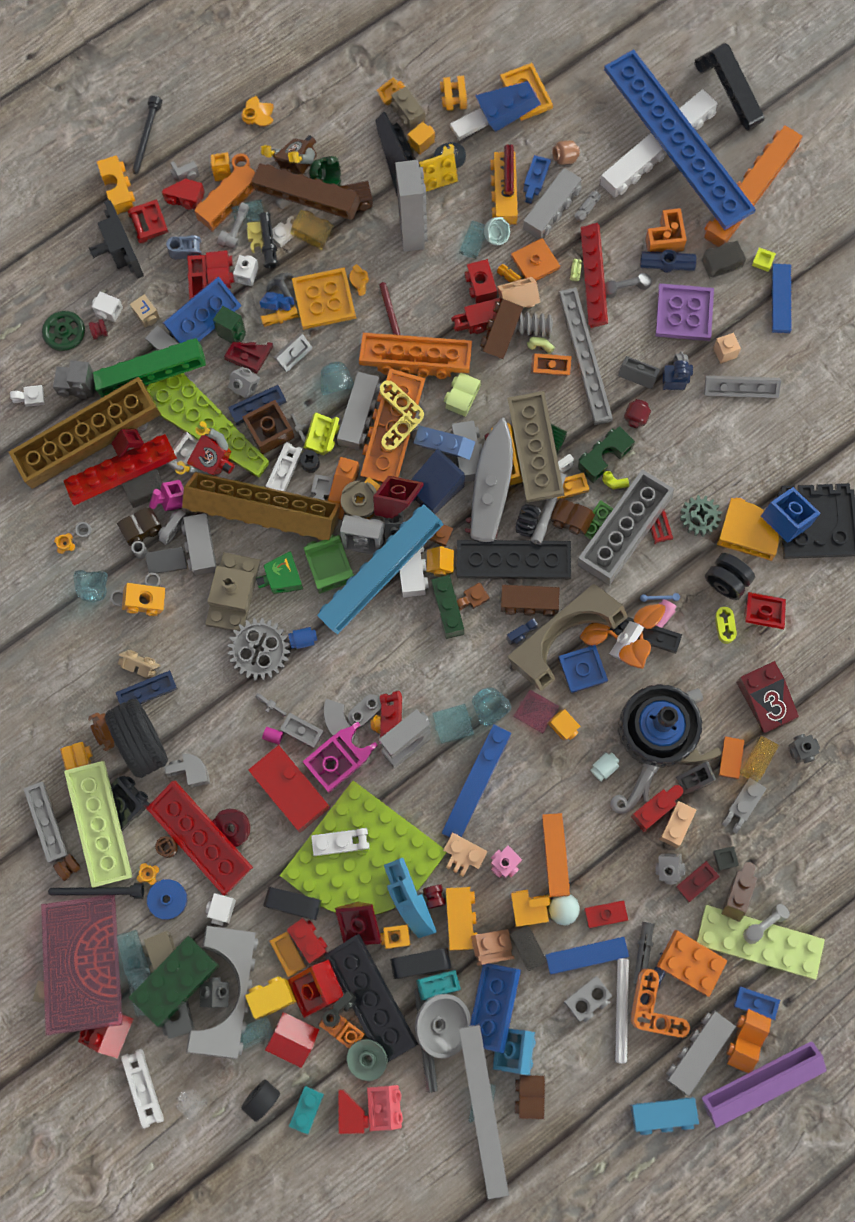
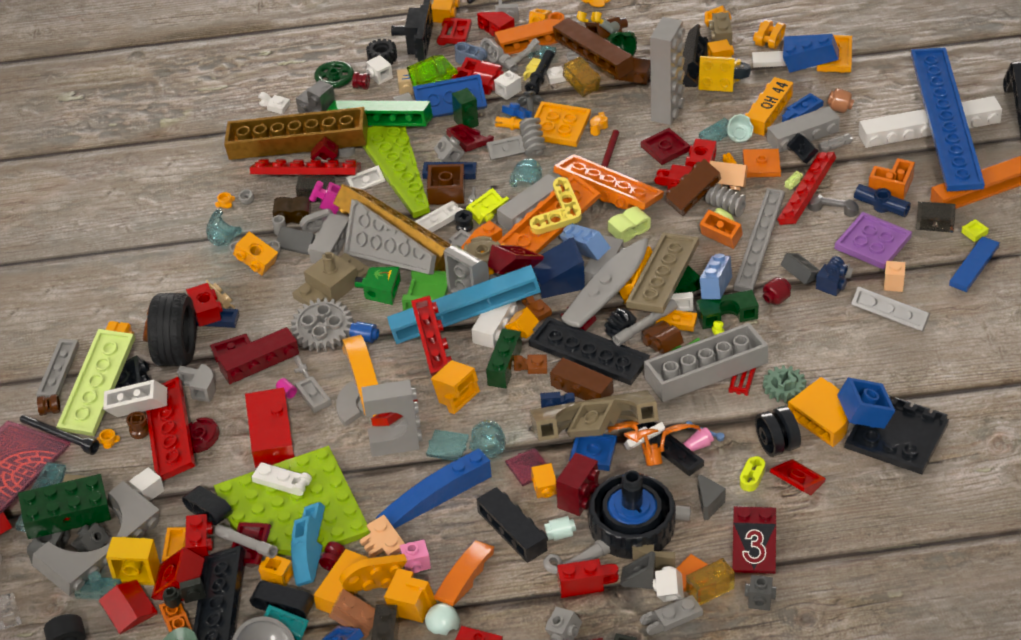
camera: 30 degrees right, 30 degrees down
blue plate [147,879,188,920] -> none
torso [175,421,235,476] -> none
dark pink brick [302,721,378,794] -> none
dark red axle [504,144,514,195] -> none
light nougat brick [659,801,696,848] -> none
none -> white brick [103,380,167,417]
none -> red brick [186,283,223,327]
none -> dark red plate [210,333,251,363]
none -> light grey piece [215,525,278,558]
none -> dark red brick [217,327,299,385]
none -> light orange plate [339,554,407,592]
none -> light orange arch [342,334,378,416]
none -> light grey wing [343,199,436,274]
none -> black tyre [366,38,397,65]
none -> clear neon green slope [407,55,458,86]
none -> red brick [411,295,452,377]
none -> light orange plate [431,360,480,414]
none -> black brick [476,487,548,563]
none -> light grey plate [480,38,504,63]
none -> light grey piece [519,117,546,157]
none -> dark red brick [556,452,600,517]
none -> dark tan plate [567,400,622,438]
none -> dark red plate [641,128,690,165]
none -> white brick [653,566,684,602]
none -> dark grey slope [697,475,726,520]
none -> medium blue brick [700,254,732,299]
none -> black bracket [787,133,819,164]

